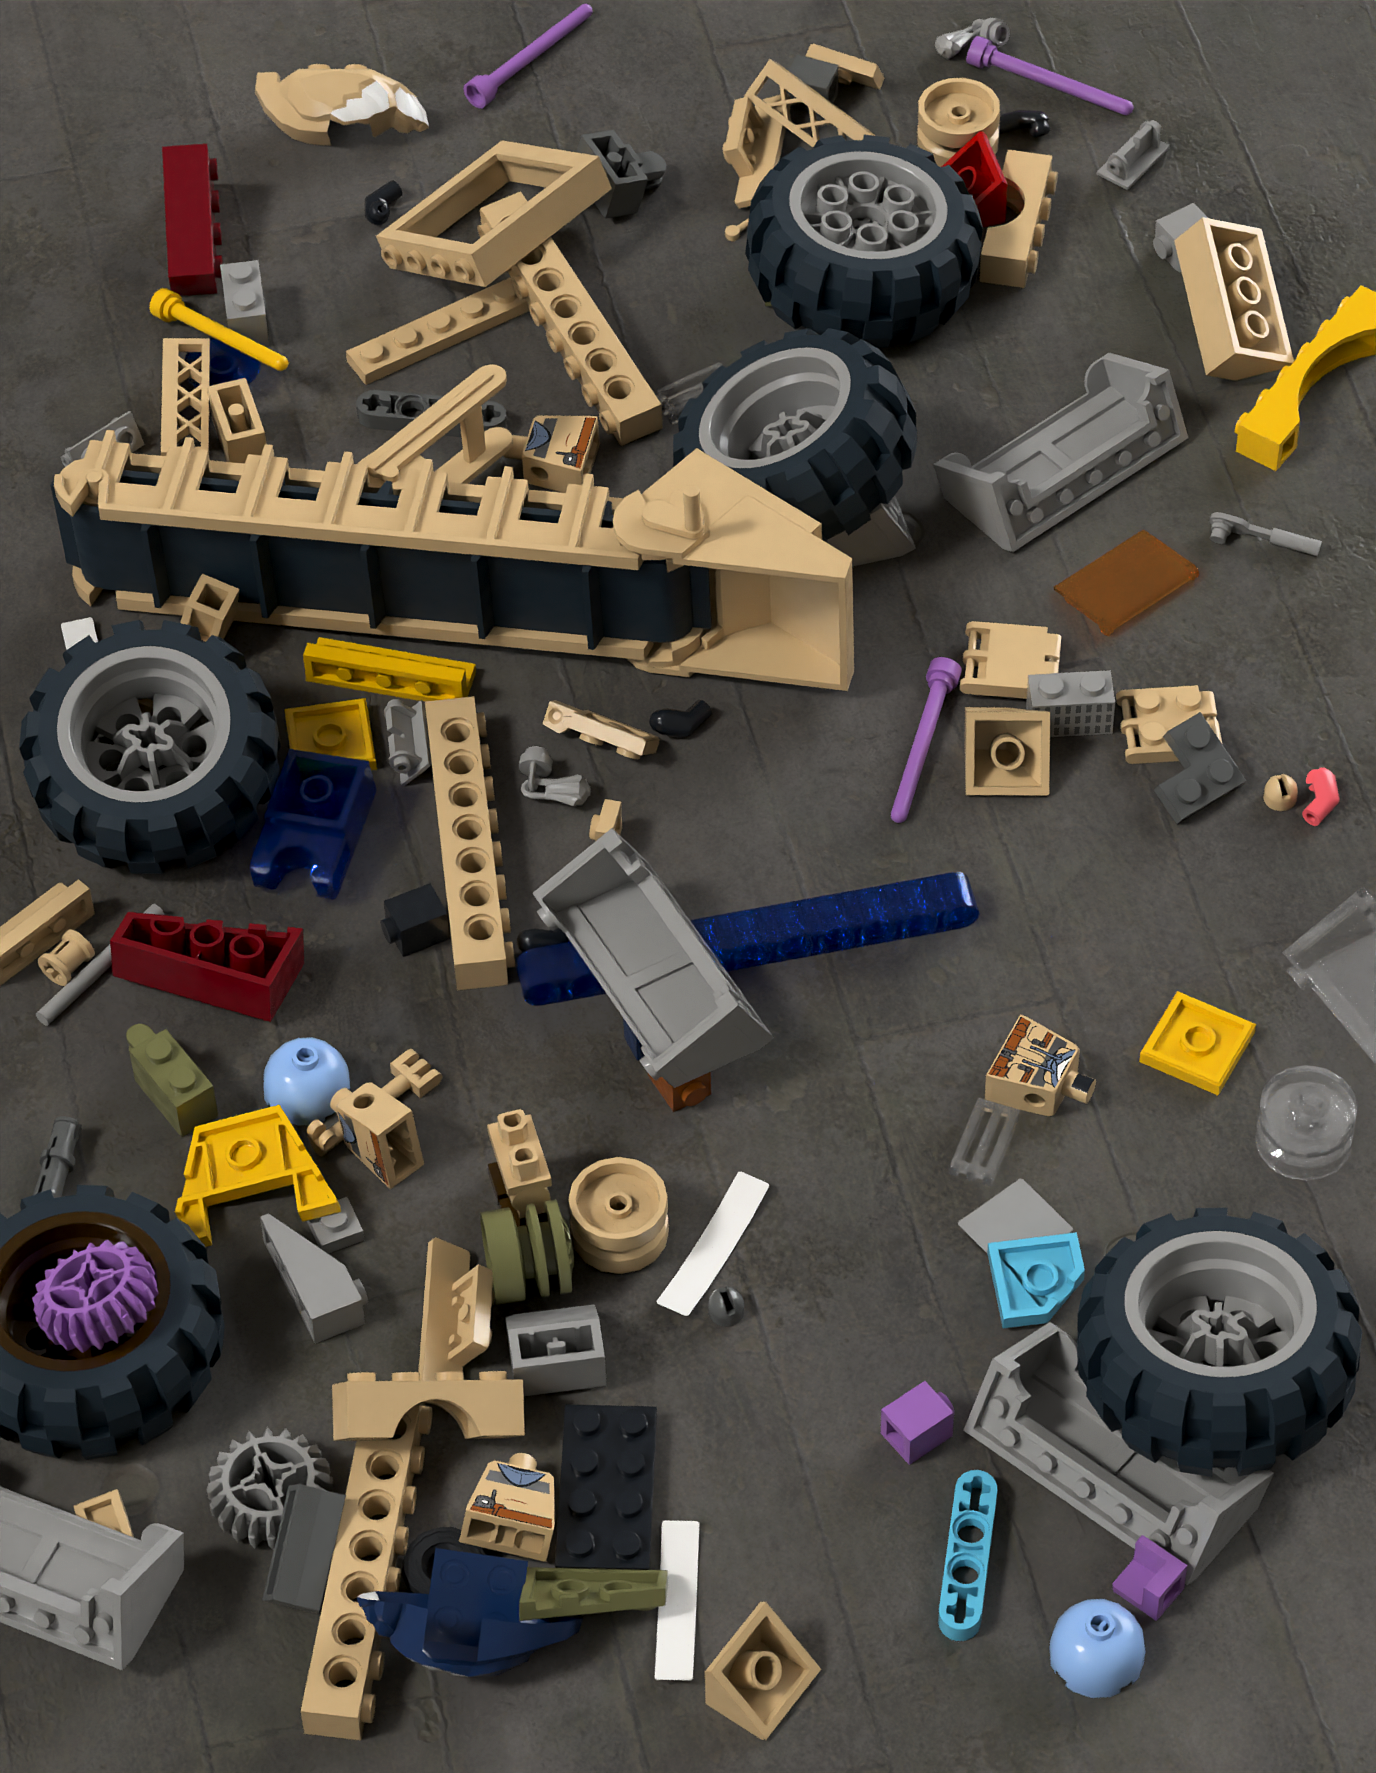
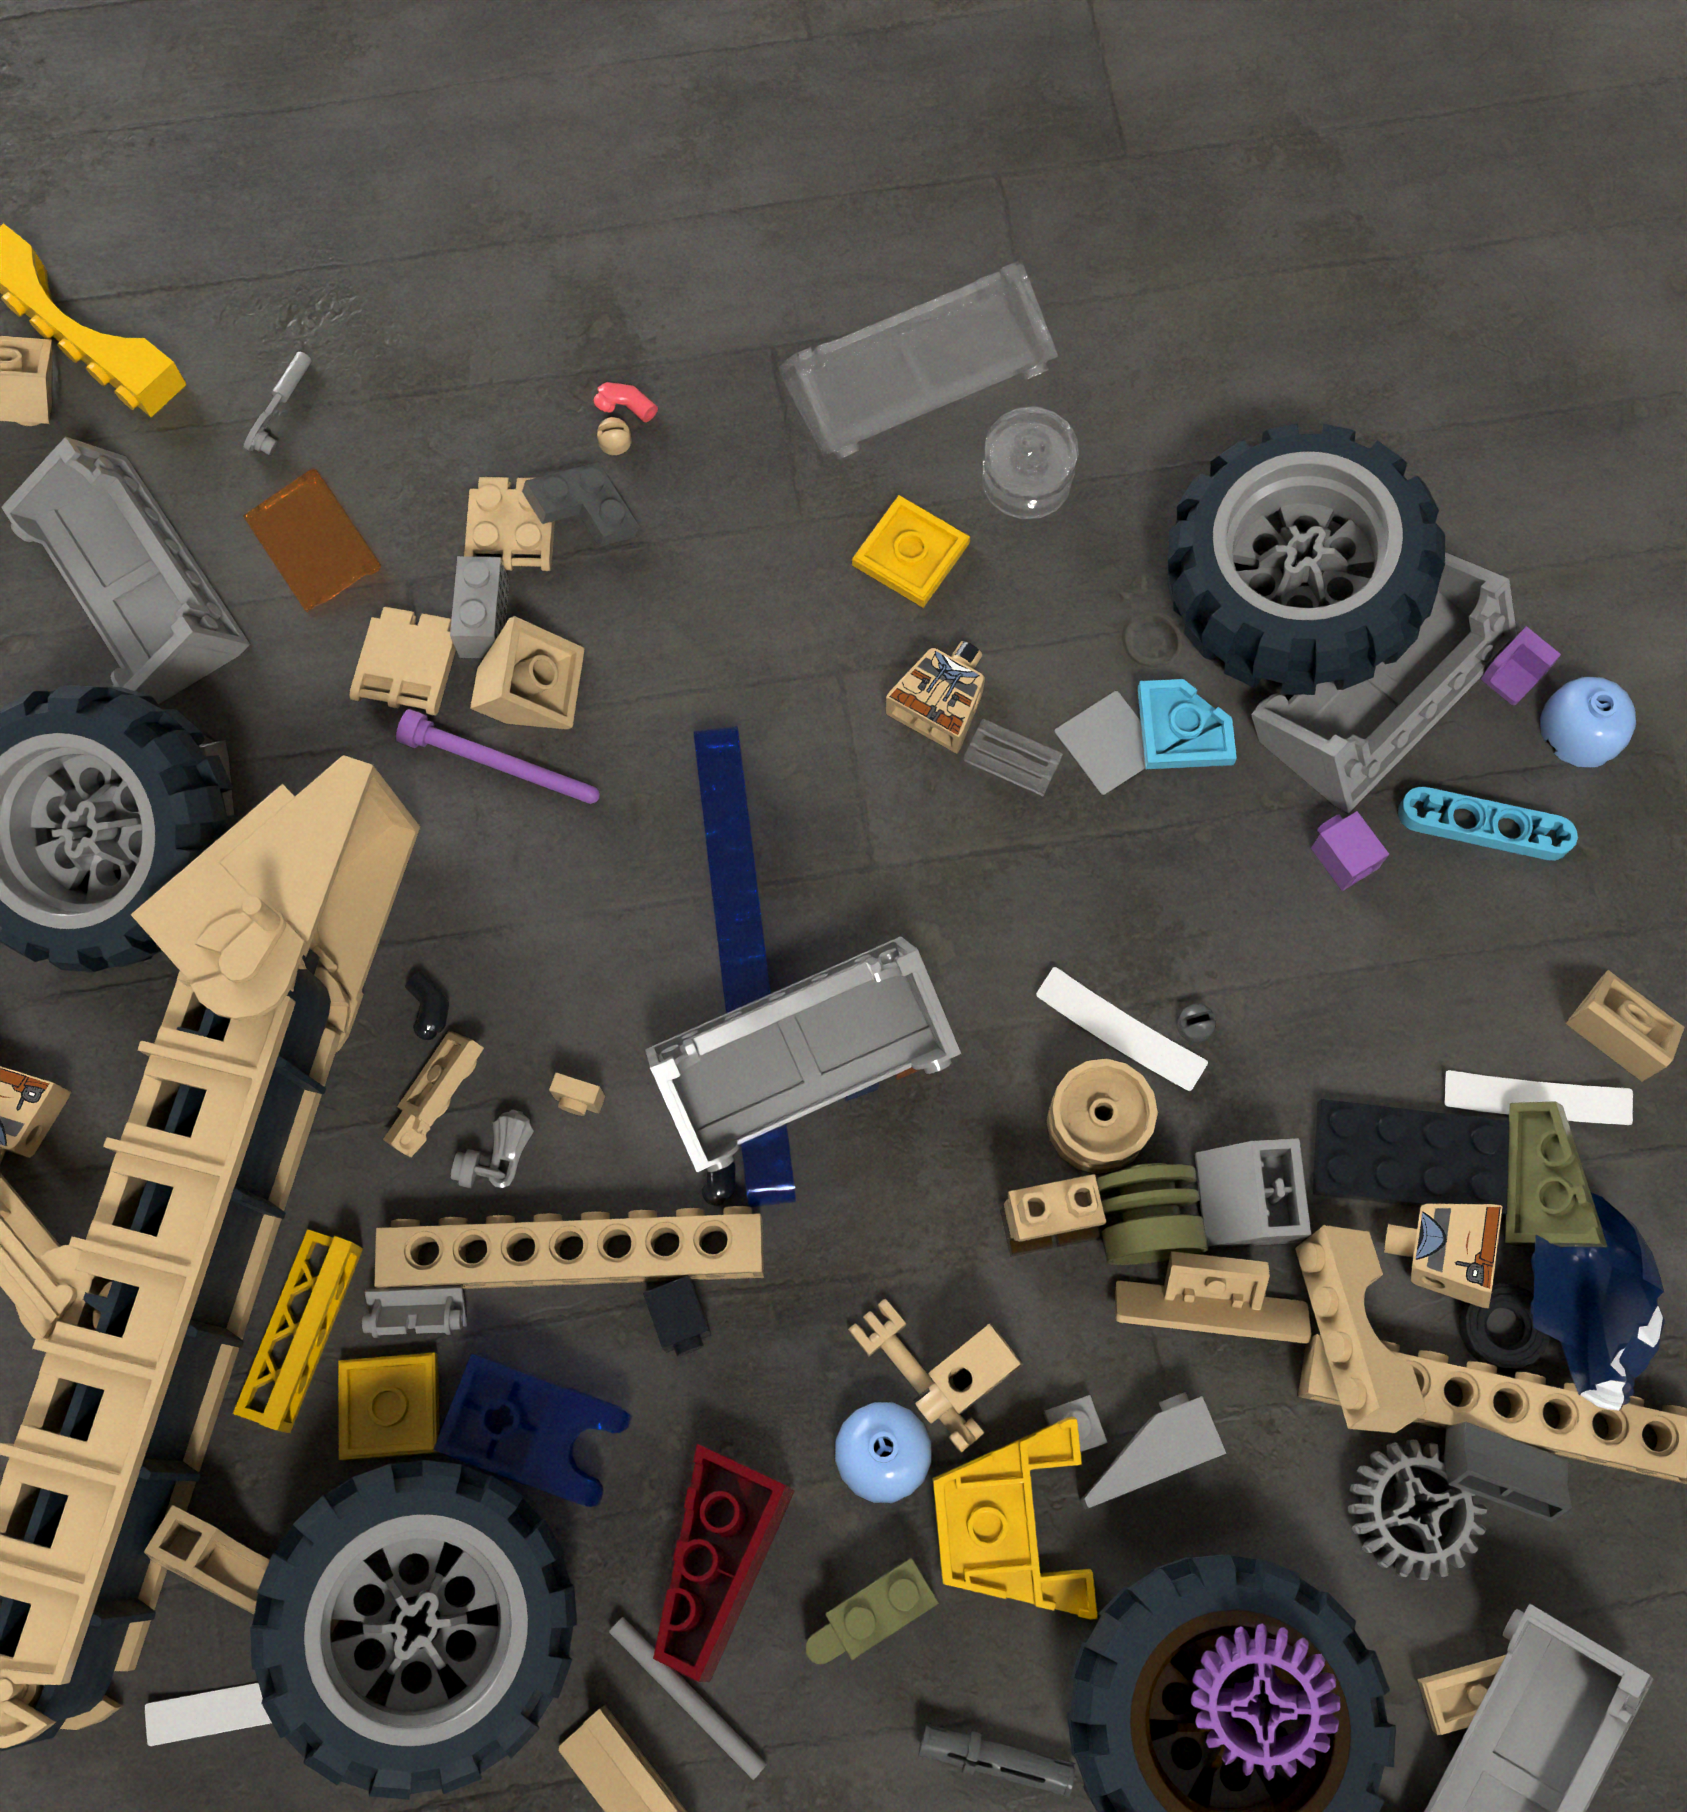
camera: 85 degrees left, 20 degrees up
tan bush [38,929,95,986] -> none

